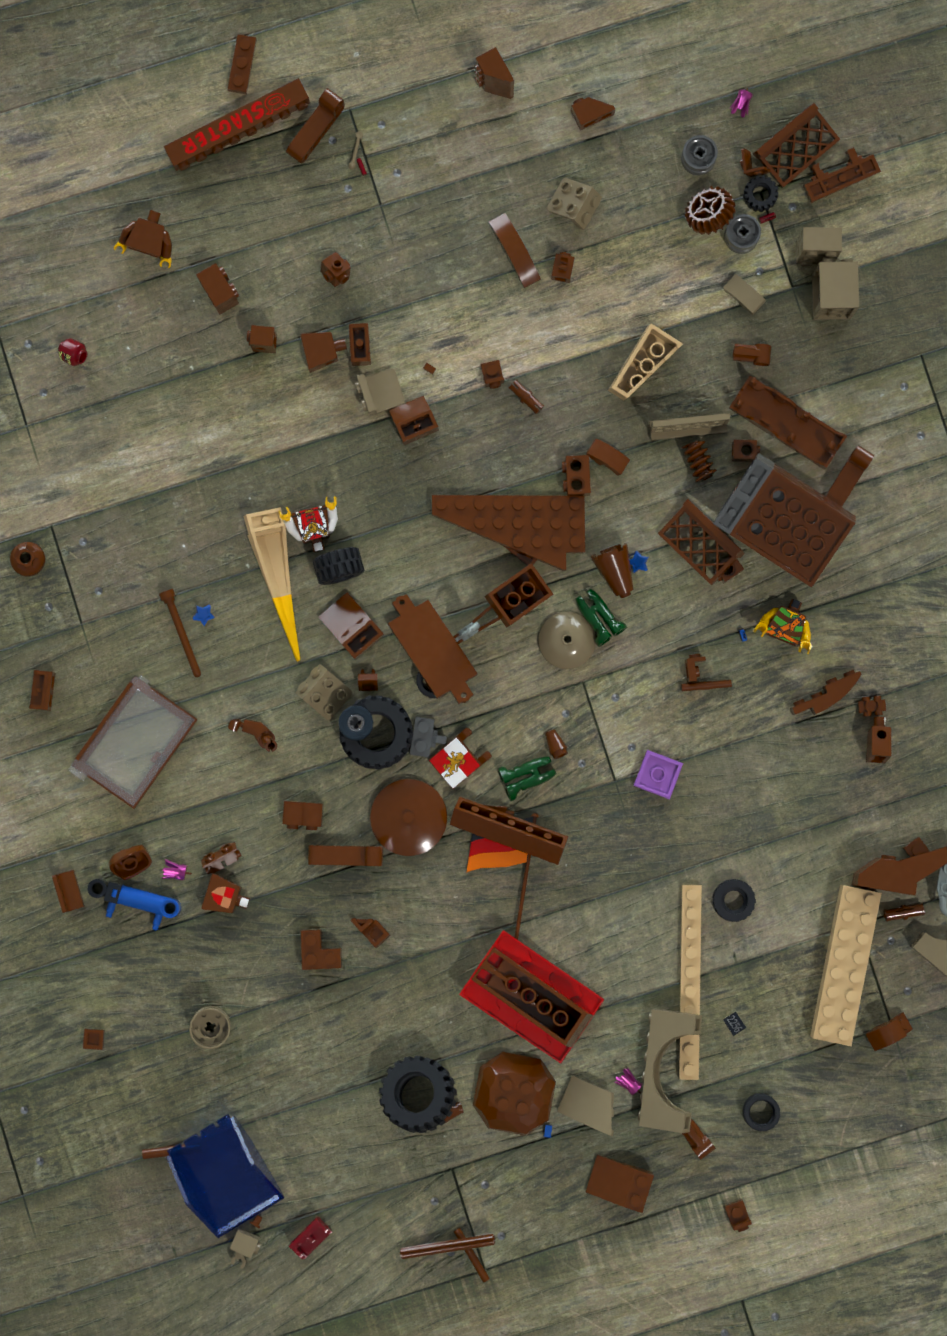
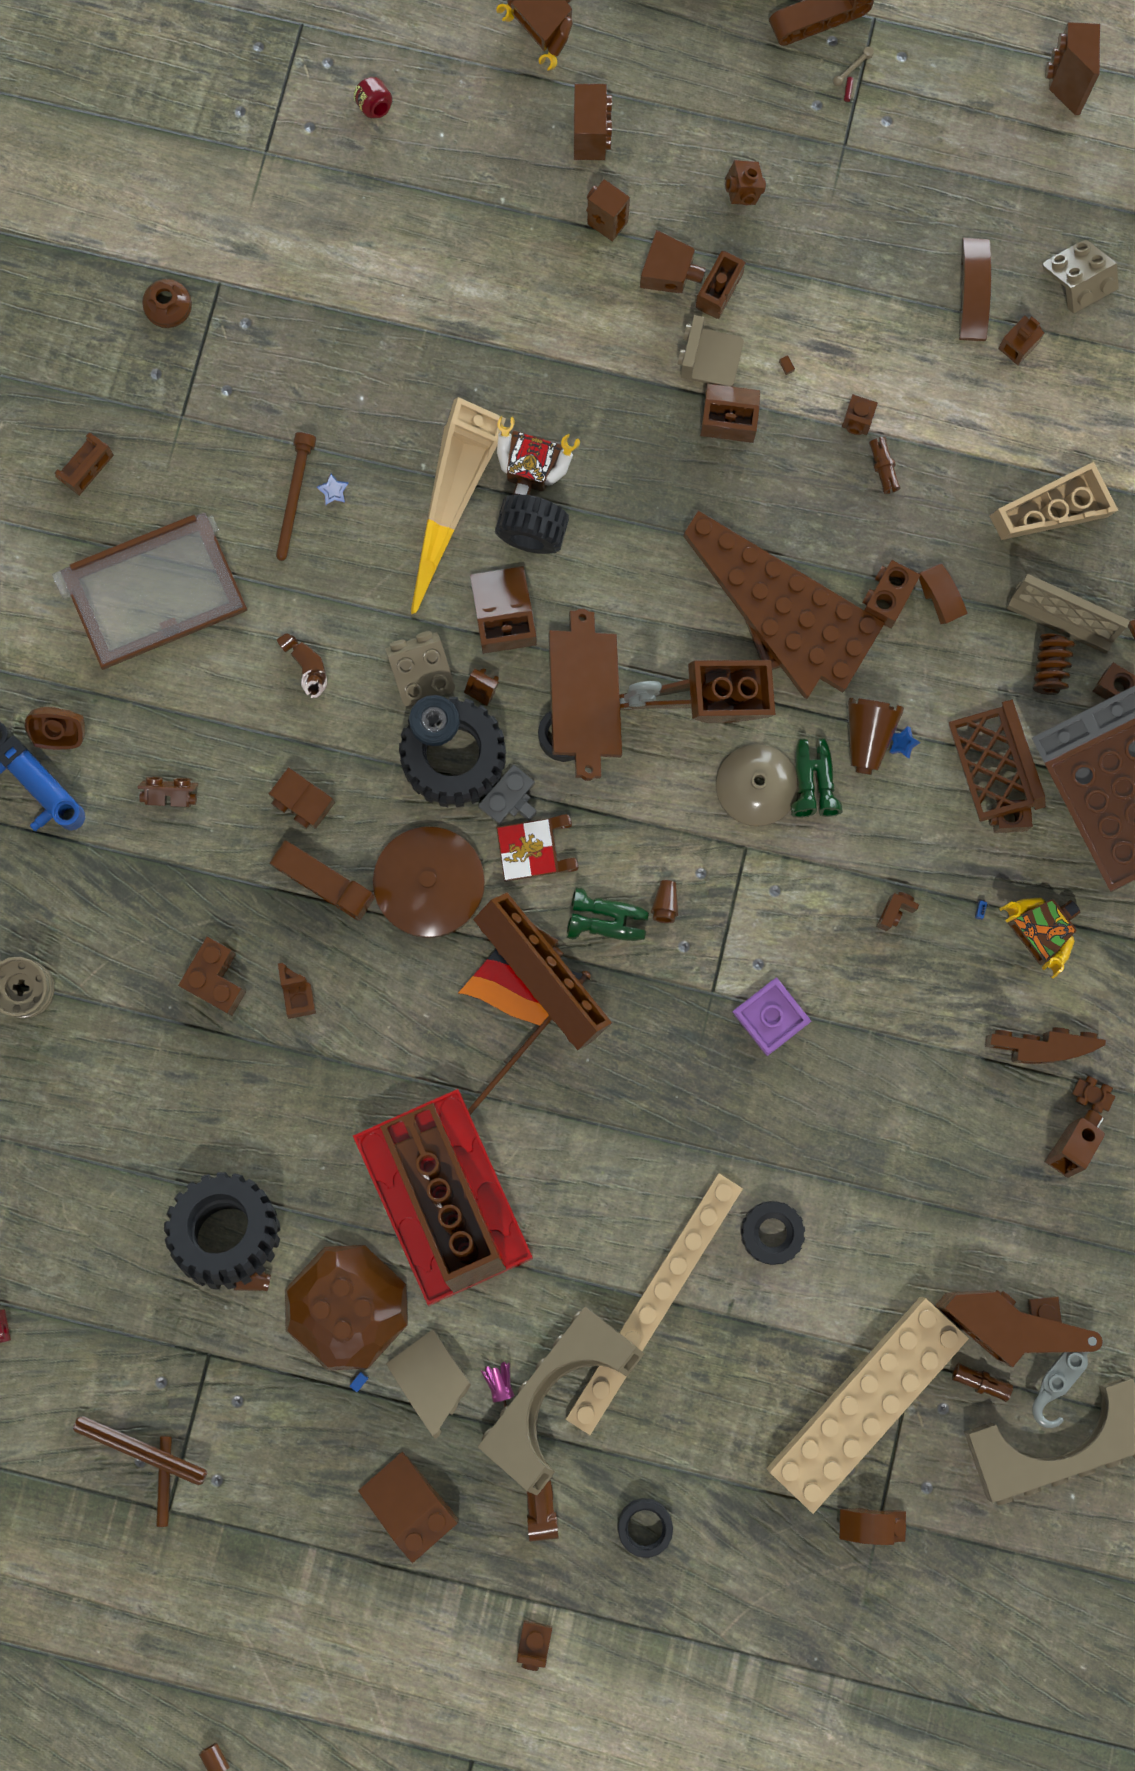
camera: 25 degrees right, 5 degrees down
flat silver piece [162,859,192,880] -> none
reddish brown torso [201,873,250,913] -> none
reddish brown piece [681,680,732,691] -> none
black sticker [723,1012,746,1036] -> none

